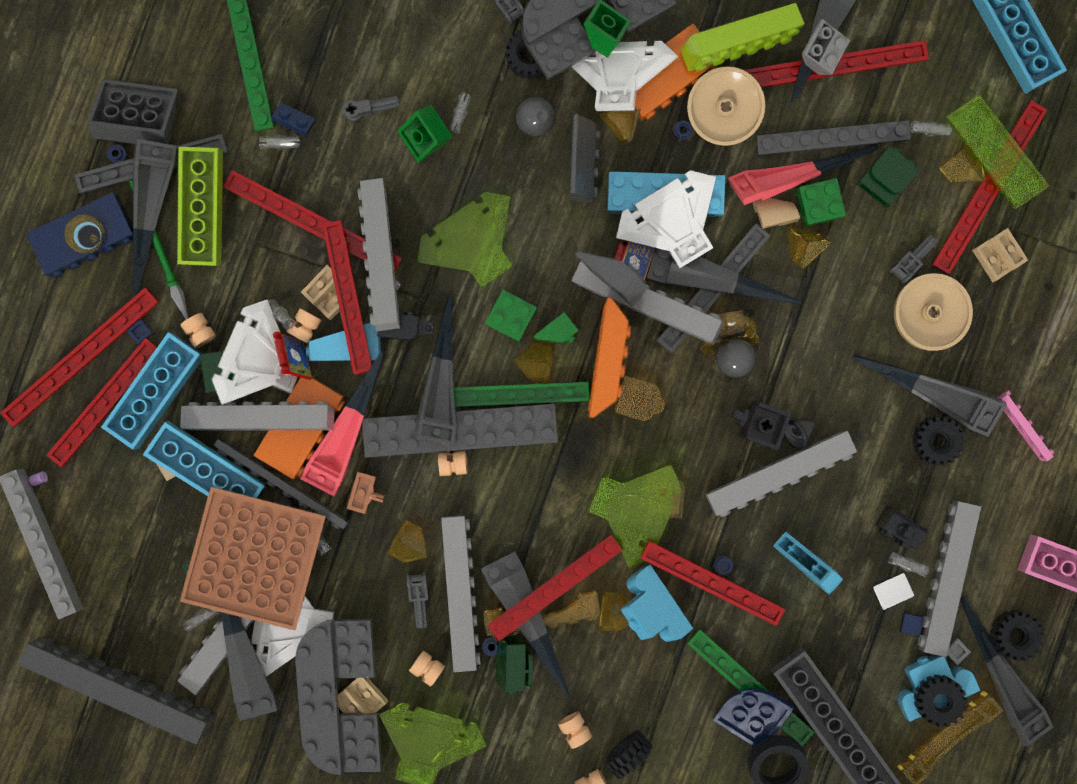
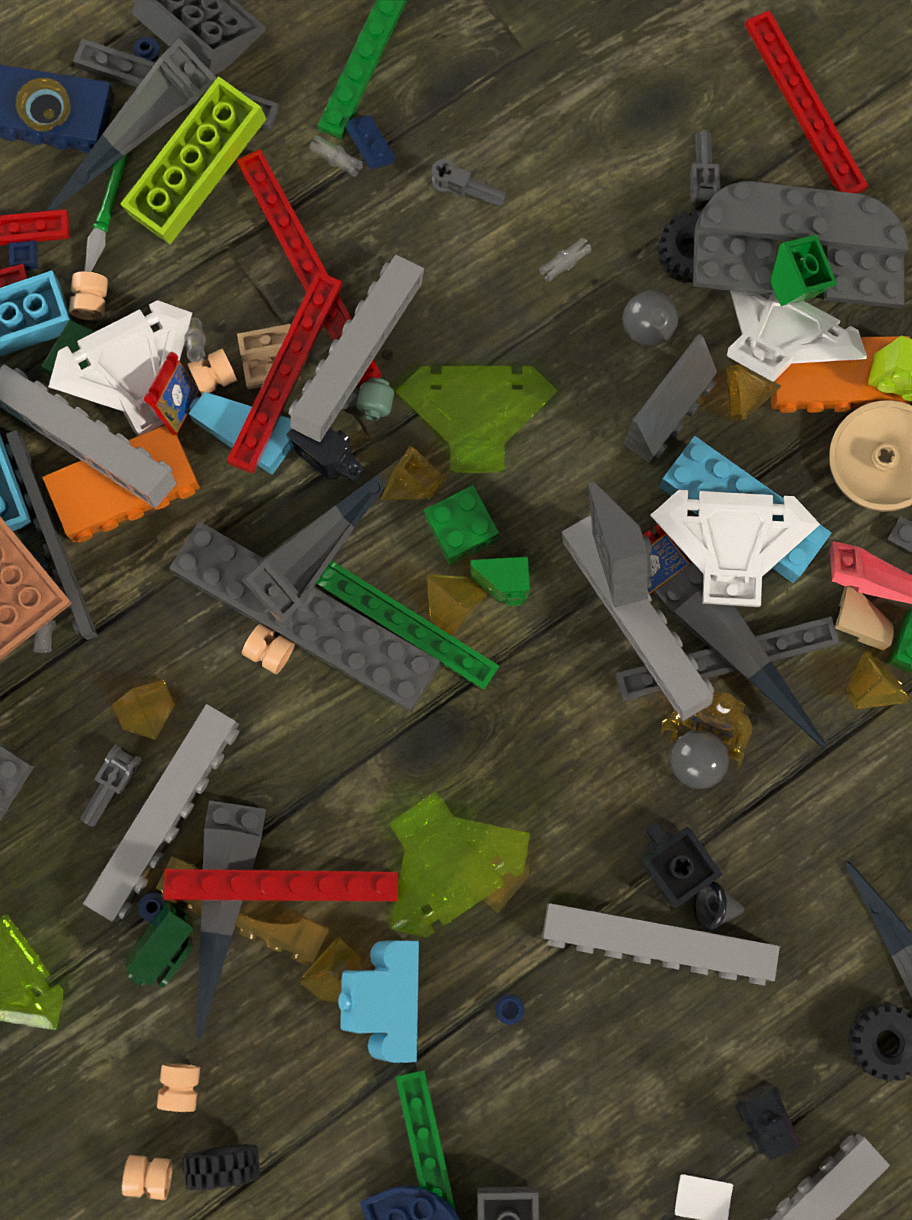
camera: 30 degrees right, 10 degrees down
coral plate [300,351,384,496] -> none
nougat plate [347,471,385,514] -> none
green slope [397,105,453,163] -> none
light nougat wheel [409,650,445,687] -> none
orange slope [587,297,631,418] -> none
clear yellow plate [614,376,665,421] -> none
red plate [640,540,786,626] -> none
dark blue plate [674,120,693,140] -> none
medium azure brick [773,531,843,595] -> none
clear pin [888,552,929,577] -> none
none -> sand green head [356,378,394,421]
none -> clear yellow slope [380,446,445,500]

